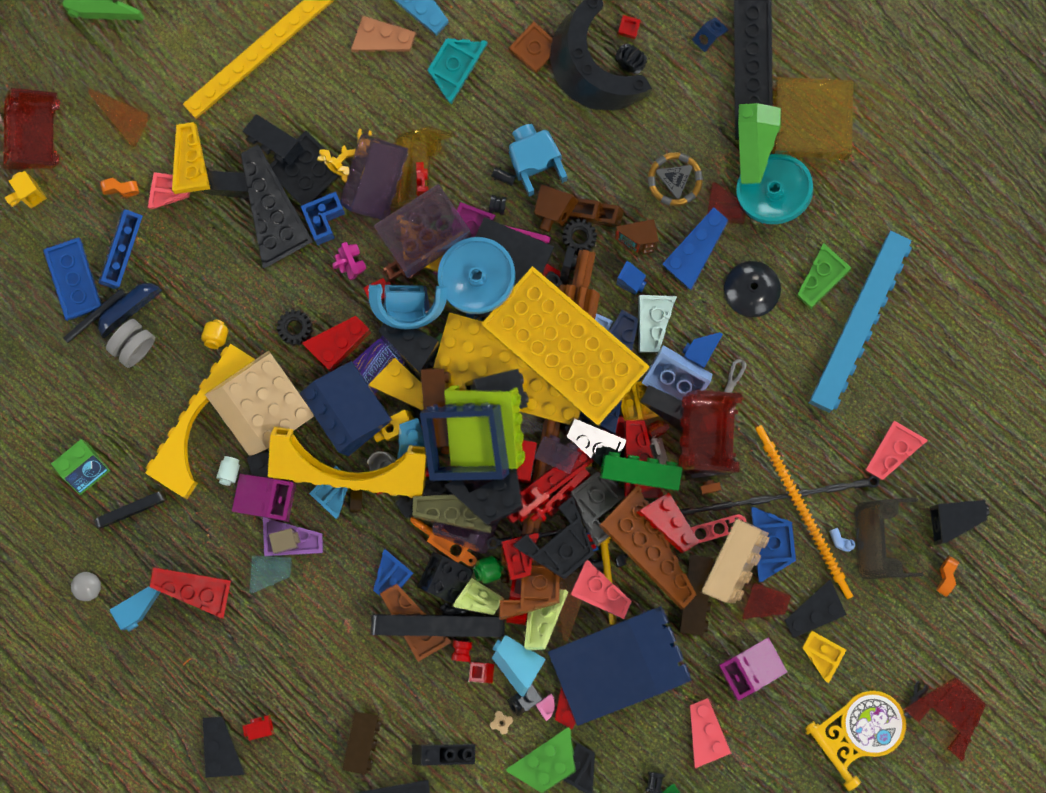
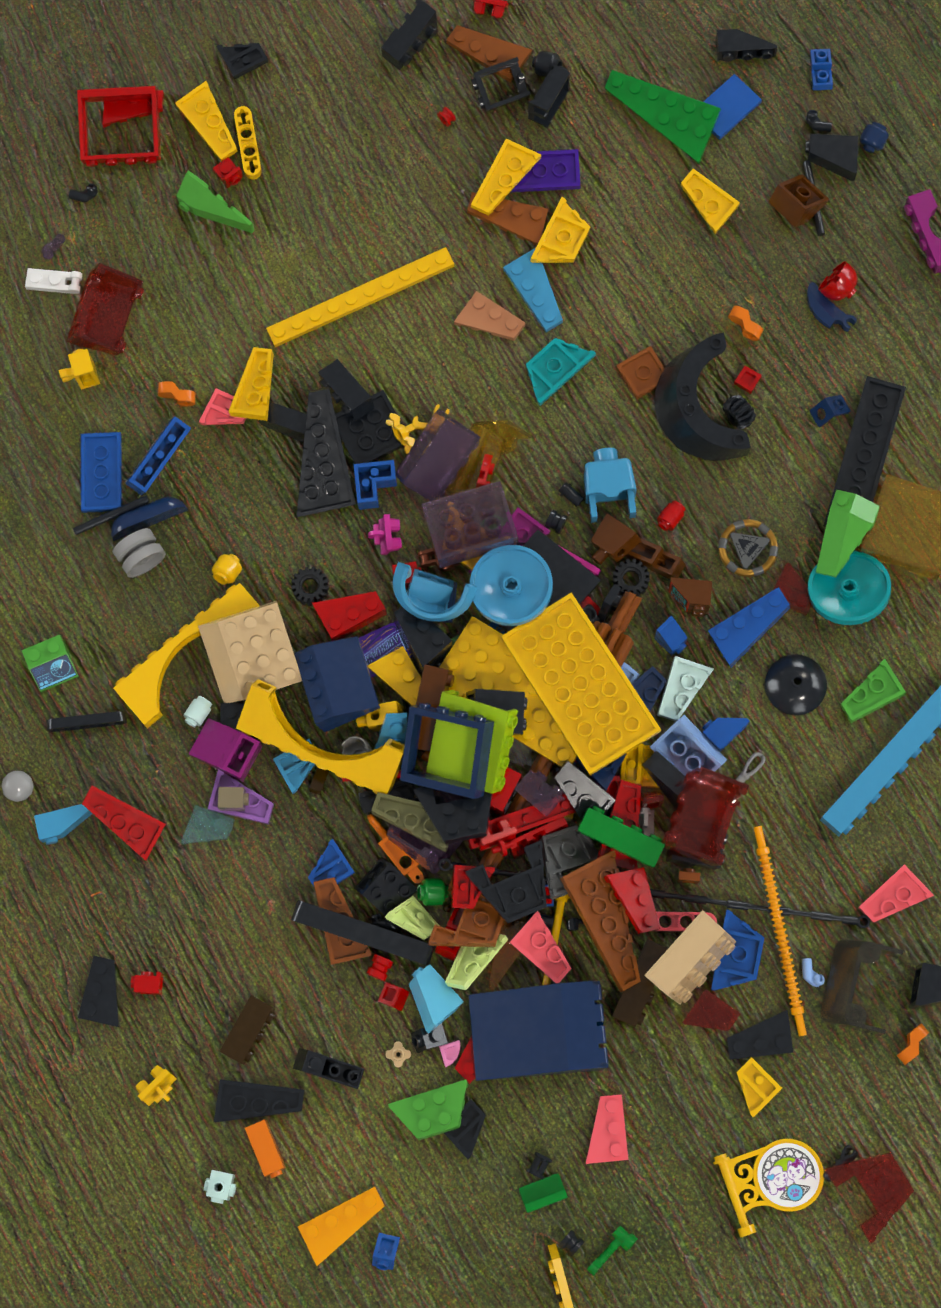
camera: 20 degrees right, 5 degrees down
clear orange wing [88,88,150,148] -> none
slope [717,637,787,701] -> none
none -> red brick [657,500,686,531]

